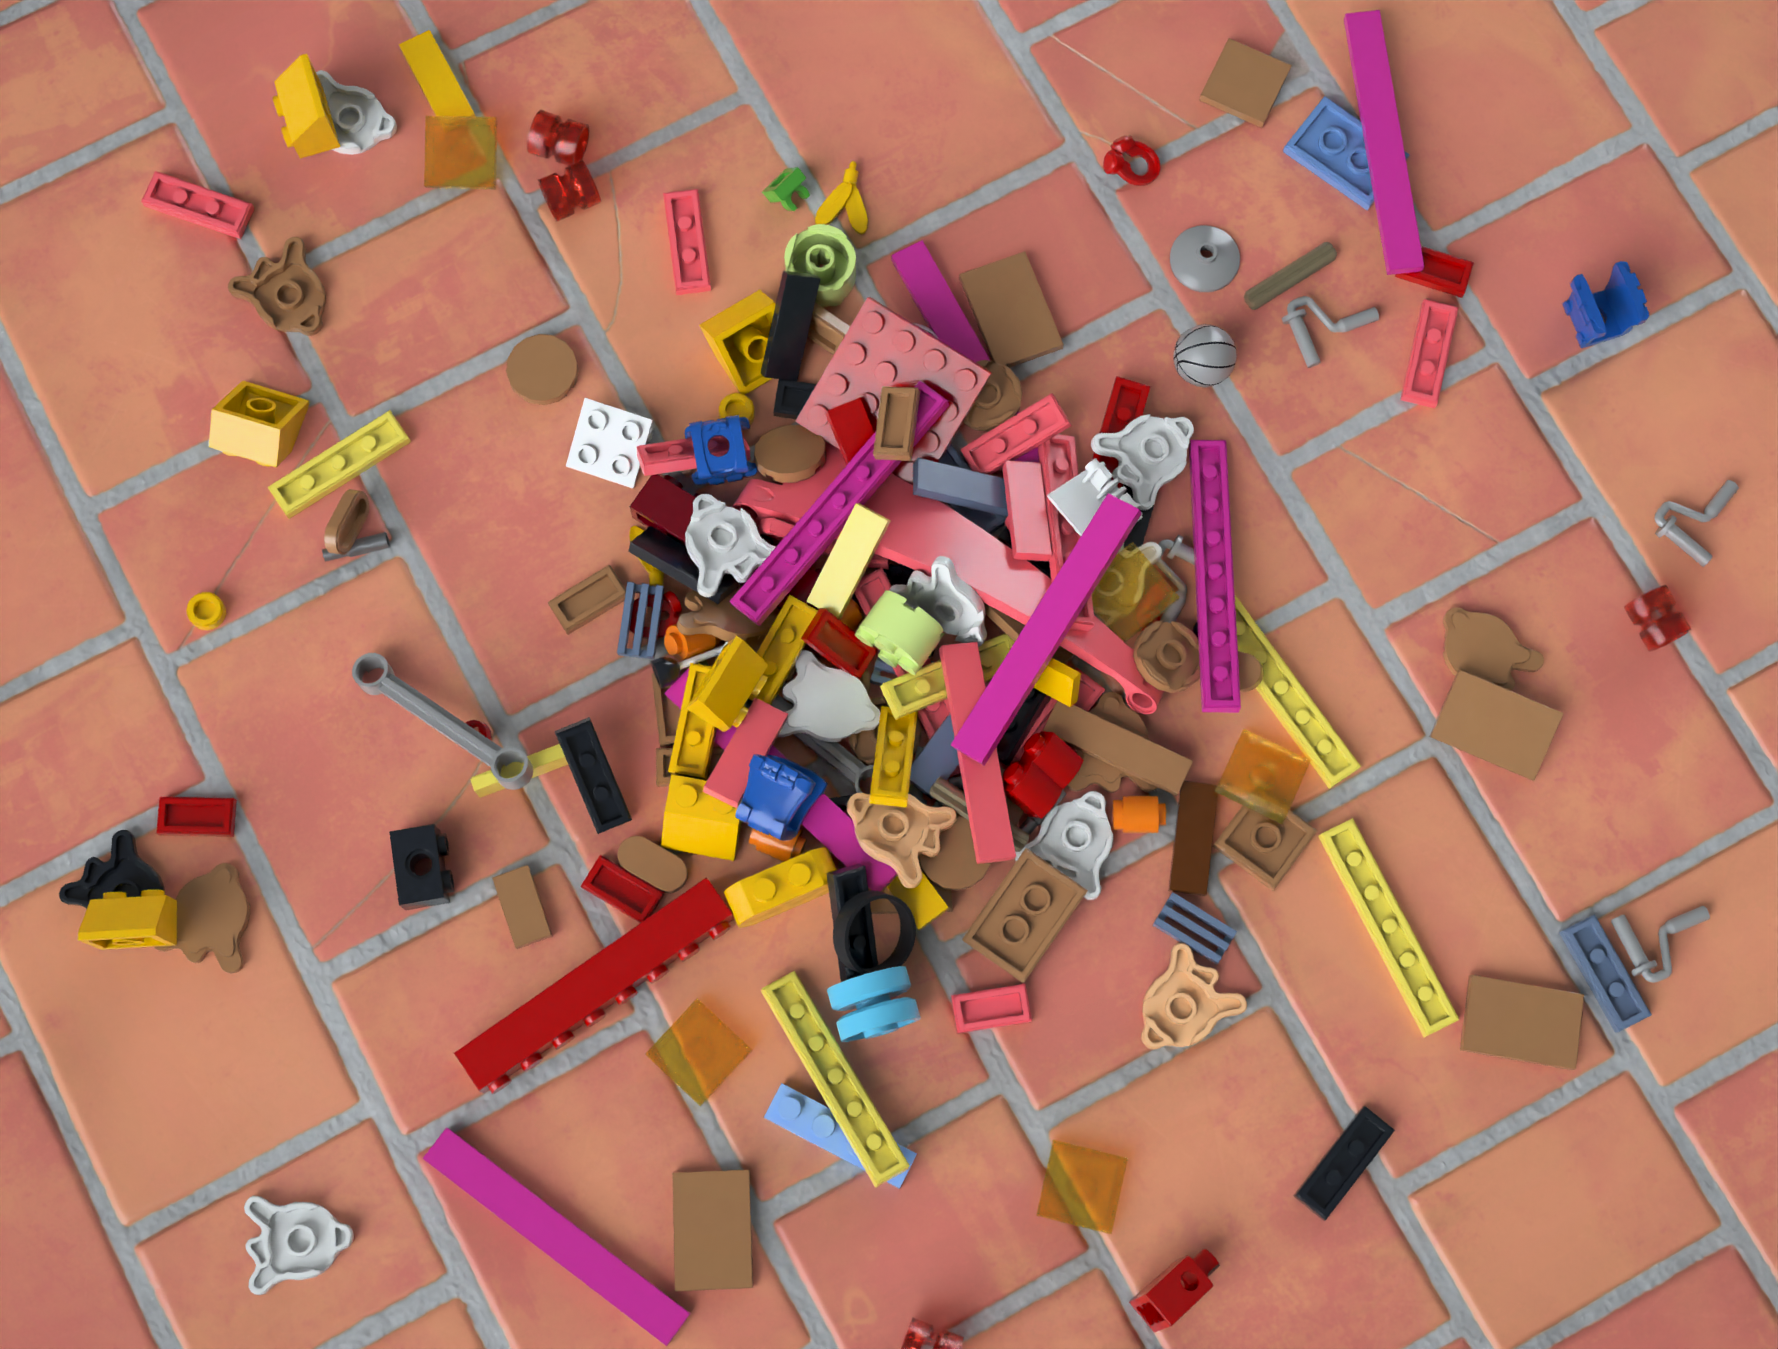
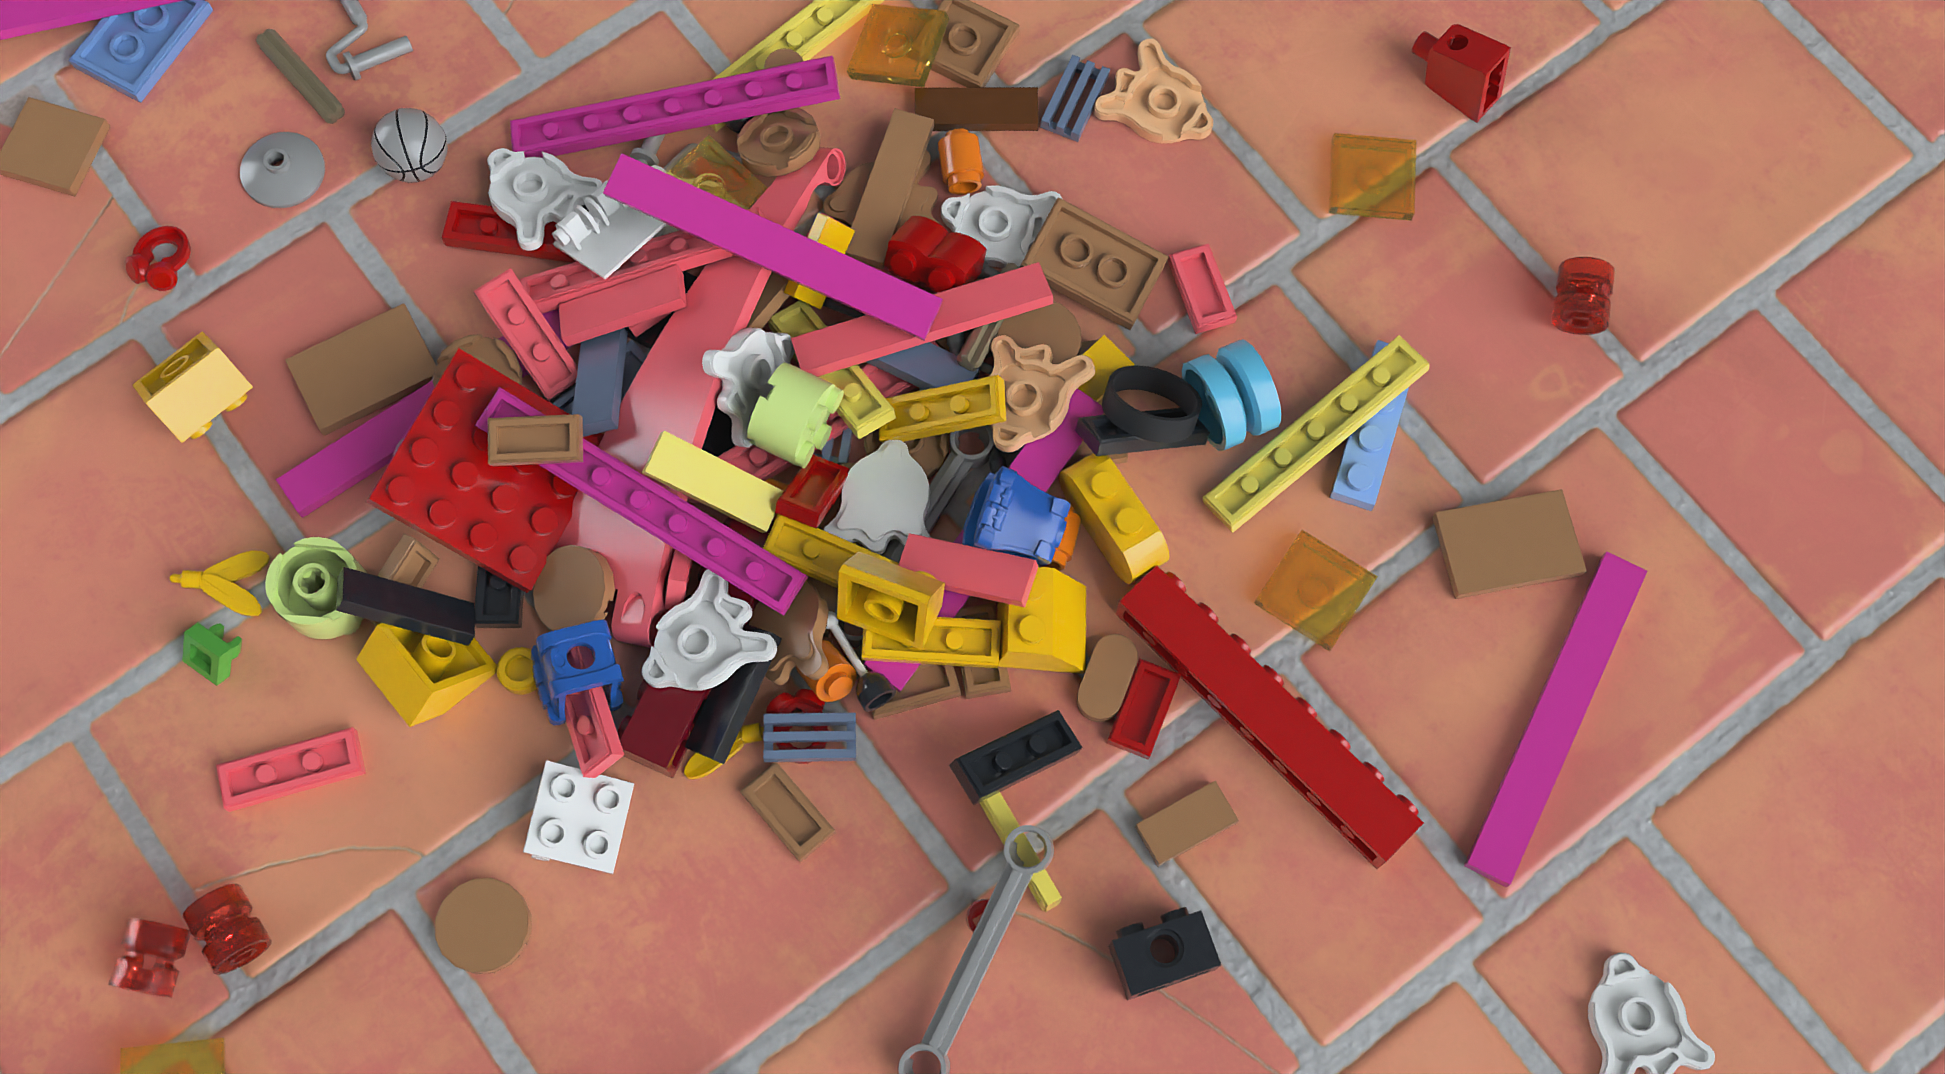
camera: 100 degrees left, 5 degrees down
red tile [825,398,874,465] -> none
none -> yellow slope [132,331,253,443]

